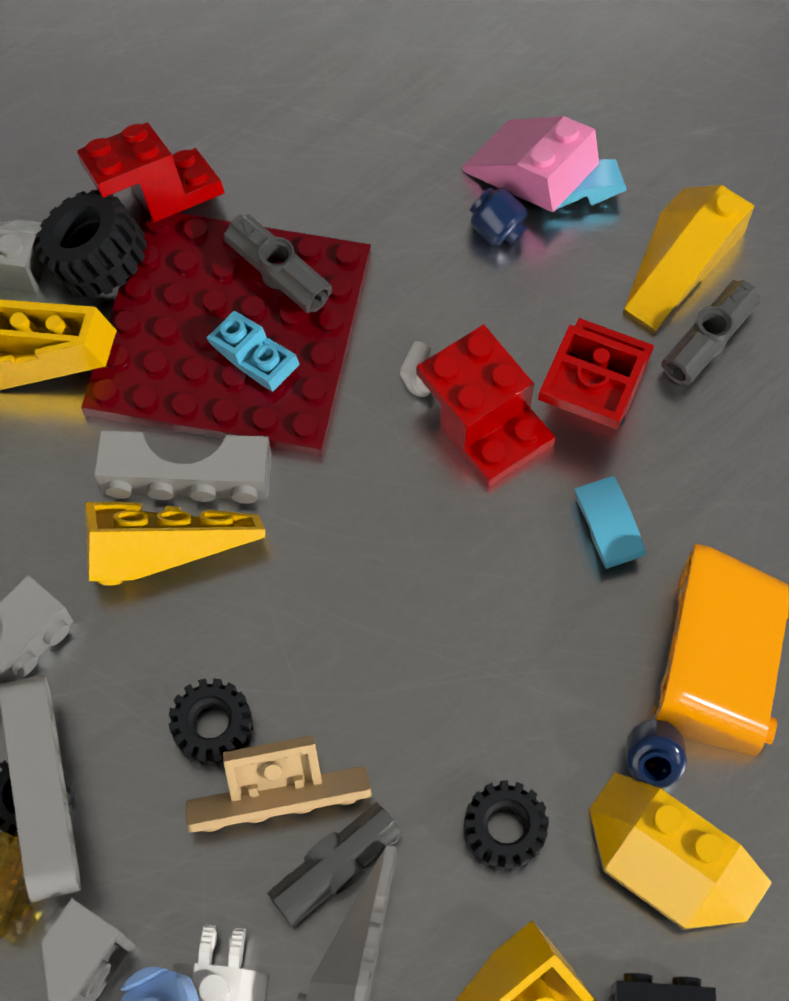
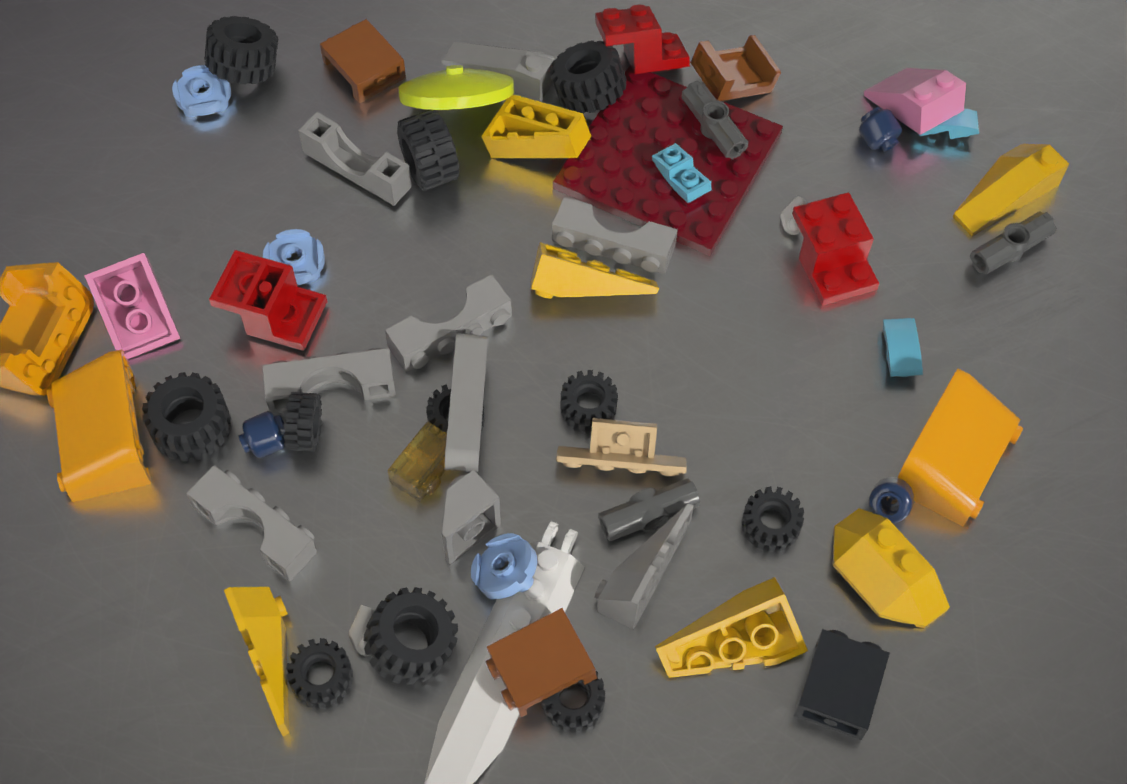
camera: 15 degrees right, 5 degrees down
red bracket [538,318,655,429] -> none
none -> dark orange panel [690,35,781,101]

